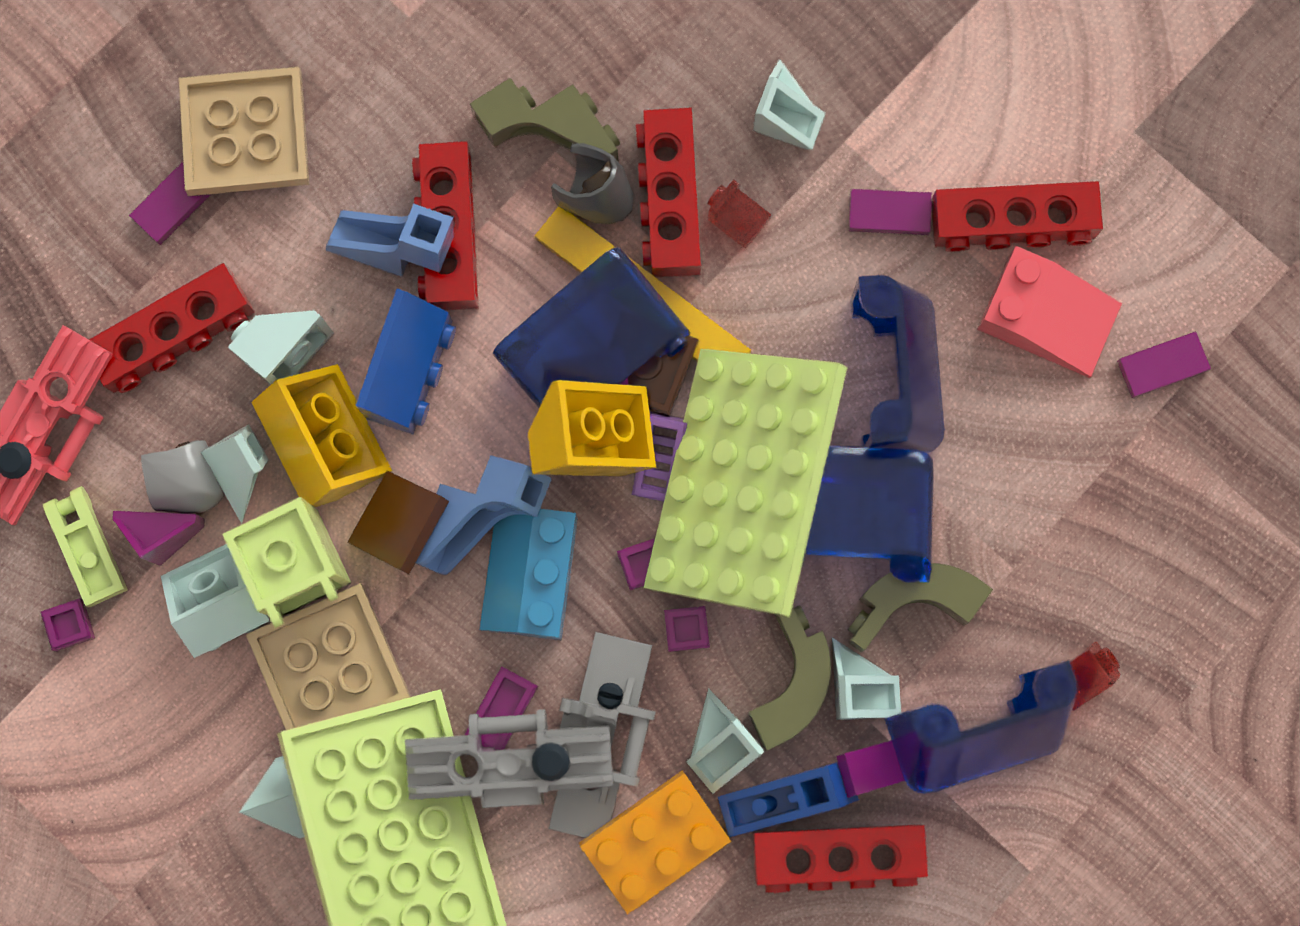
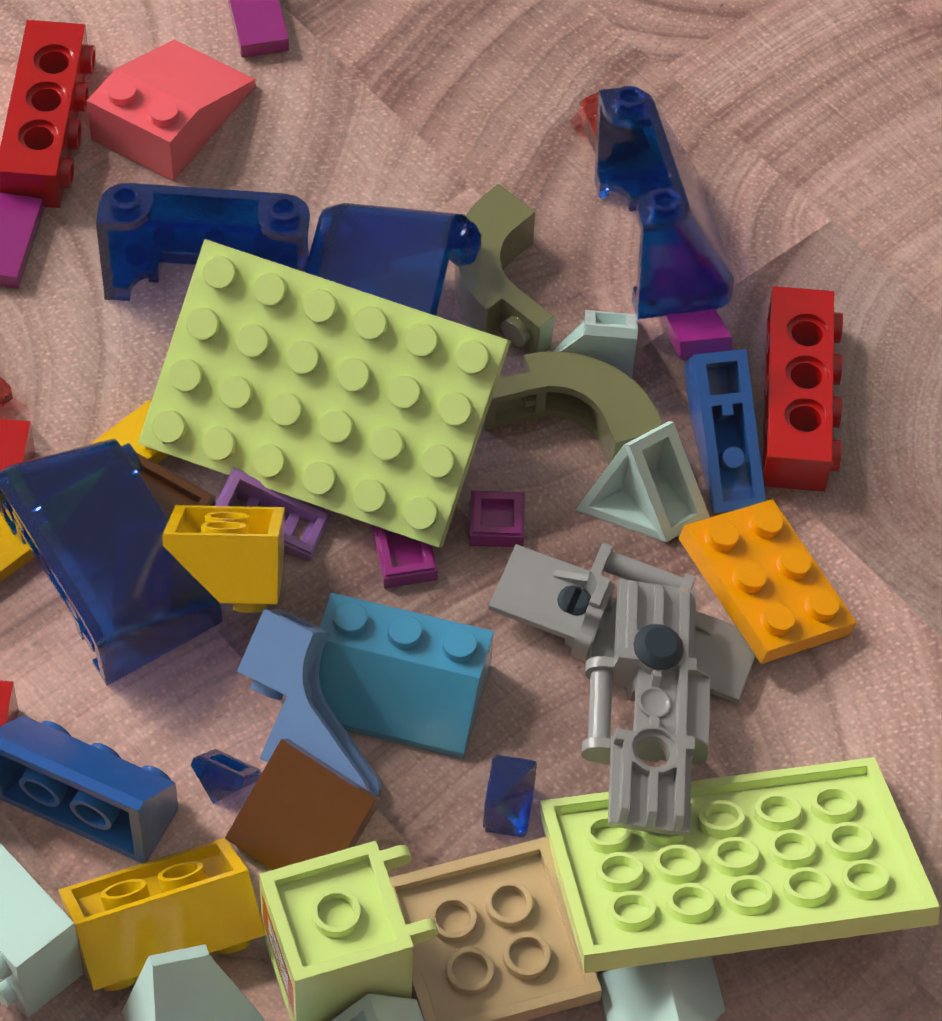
camera: 90 degrees left, 25 degrees down
magenta tile [464,666,539,750] -> none
none -> clear blue slope [191,749,262,804]
none -> clear blue slope [483,755,537,837]

